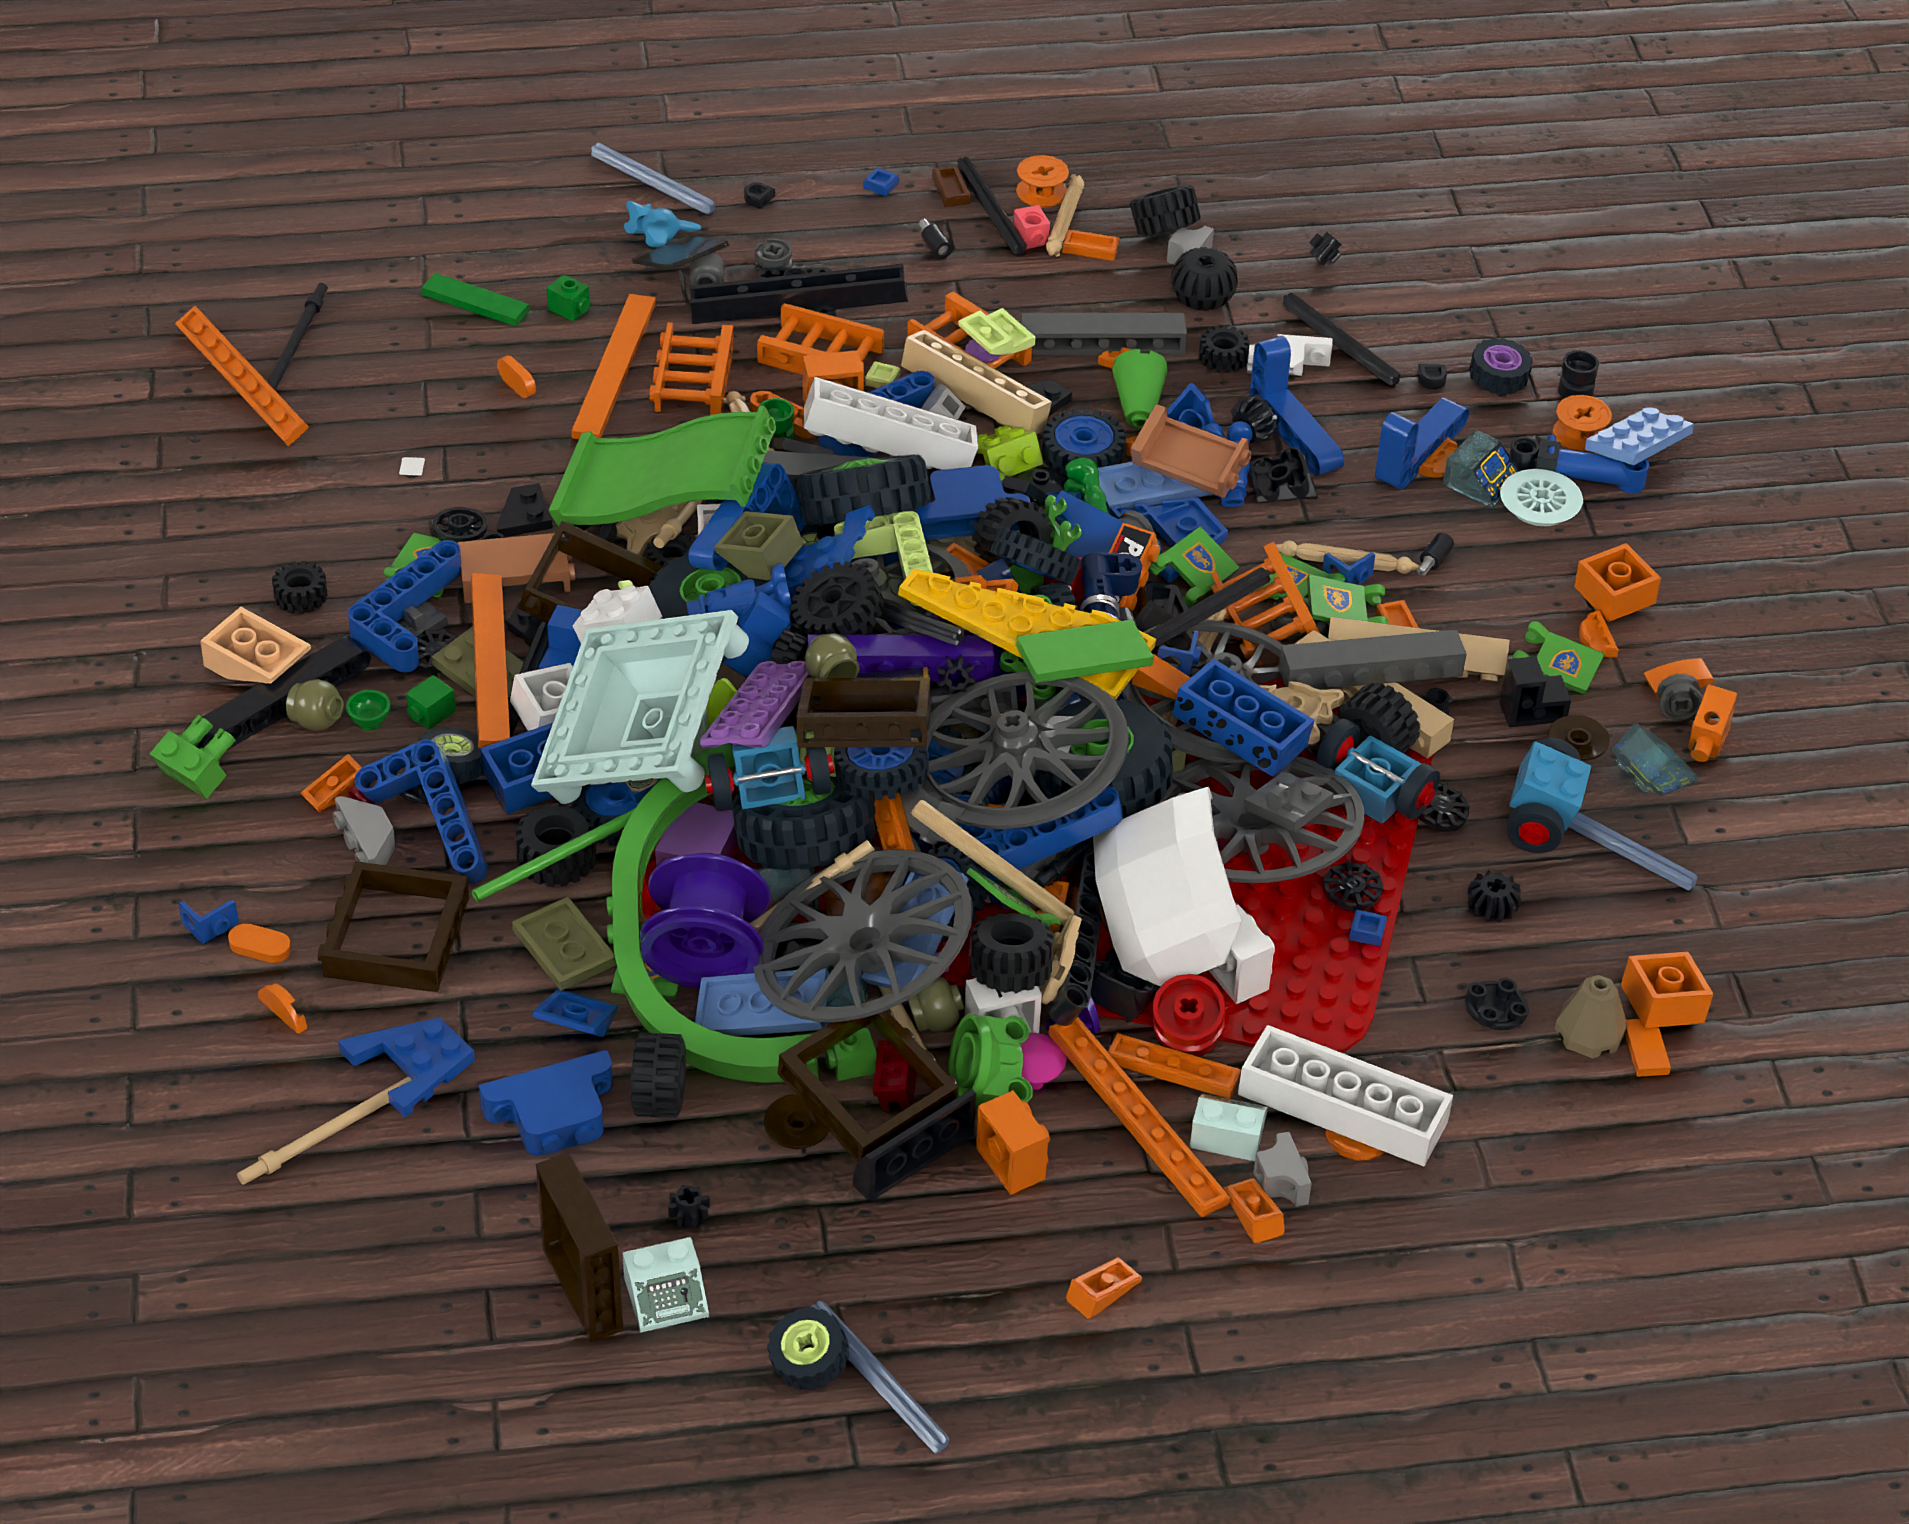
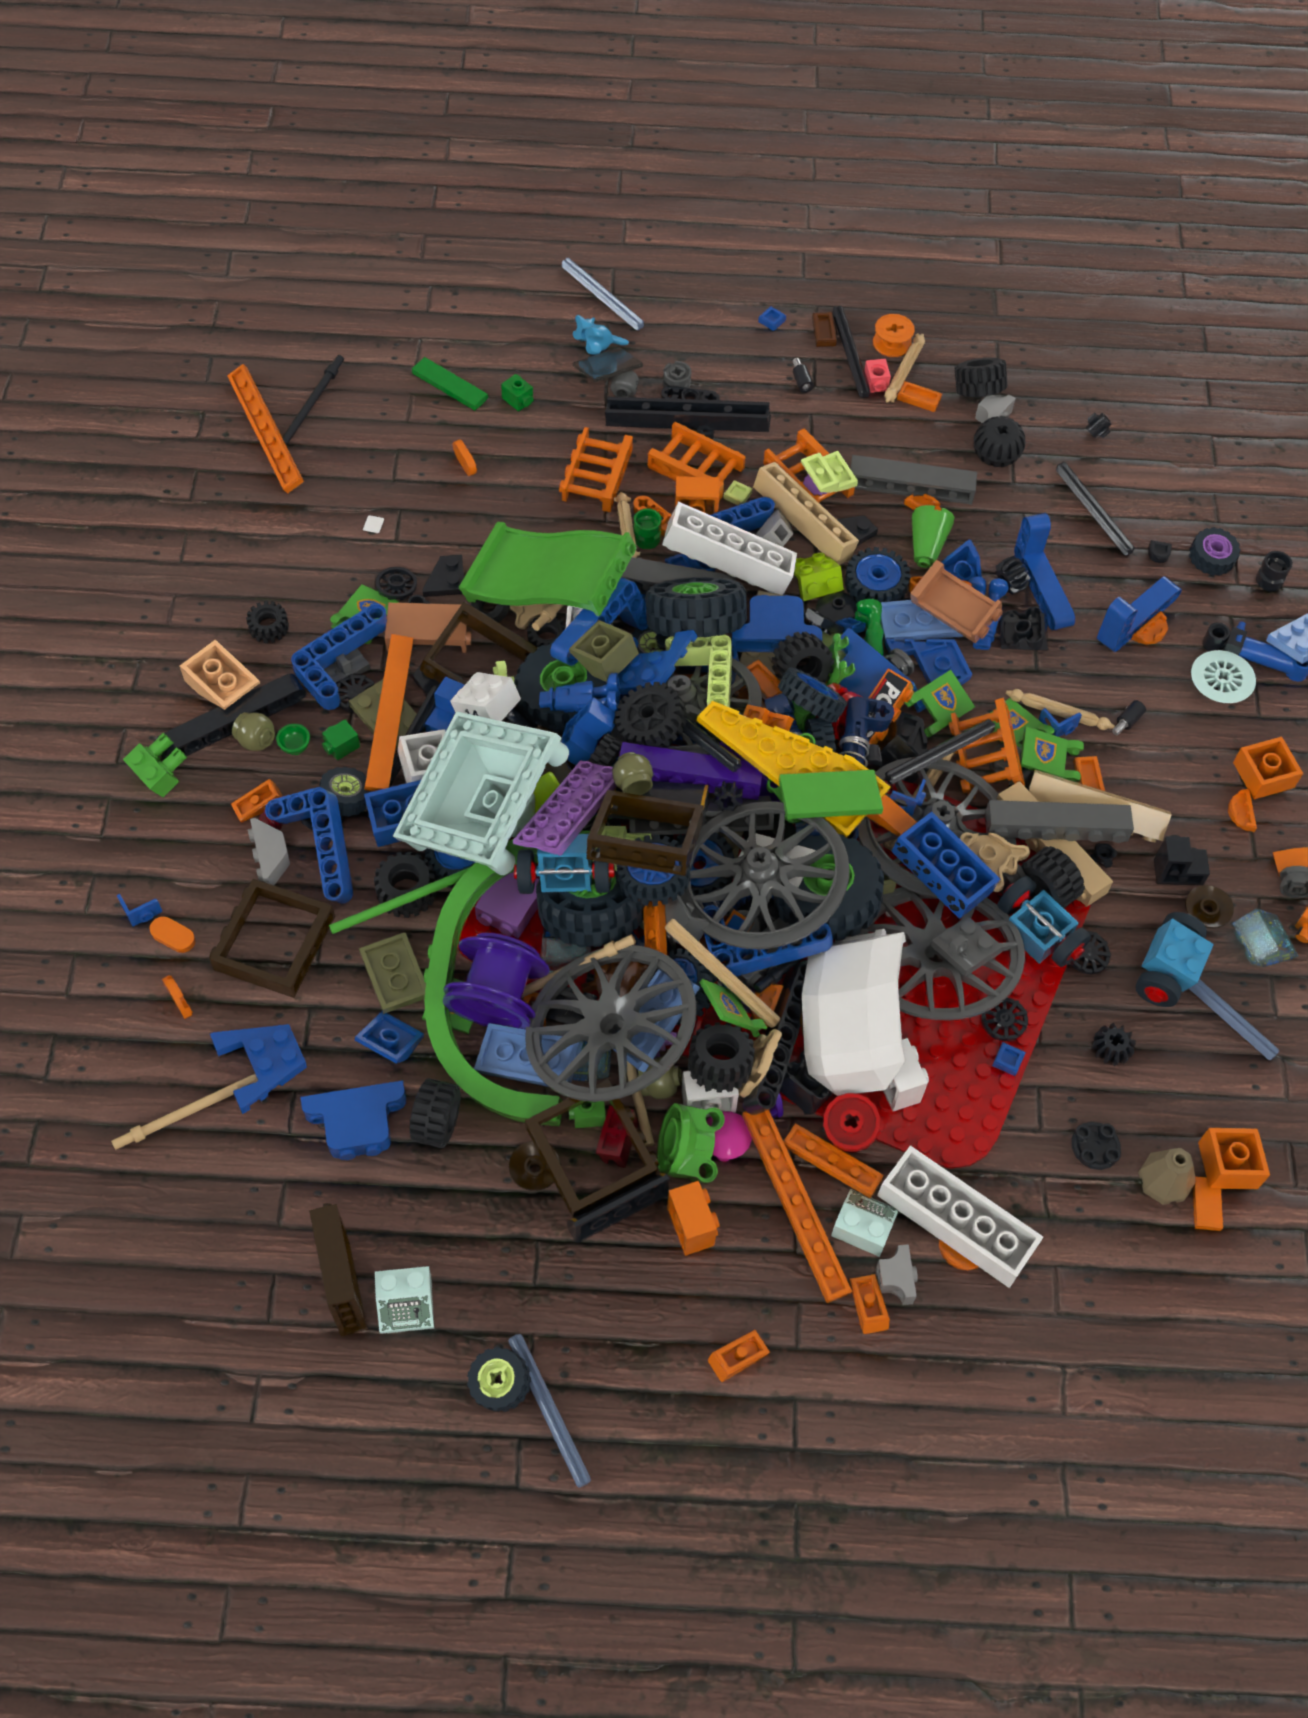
camera: 10 degrees right, 15 degrees up
orange tile [571,293,656,439] -> none
black gear [668,1185,710,1228] -> none
black tile [744,182,775,209] -> none
black wing [769,438,835,455] -> none
black tyre [1199,325,1249,373] -> none
white plate [1247,334,1332,376] -> none
clear light blue slope [1443,430,1519,507] -> none
bright green flag [1512,621,1604,695] -> none
orange piece [1552,395,1612,452] -> none

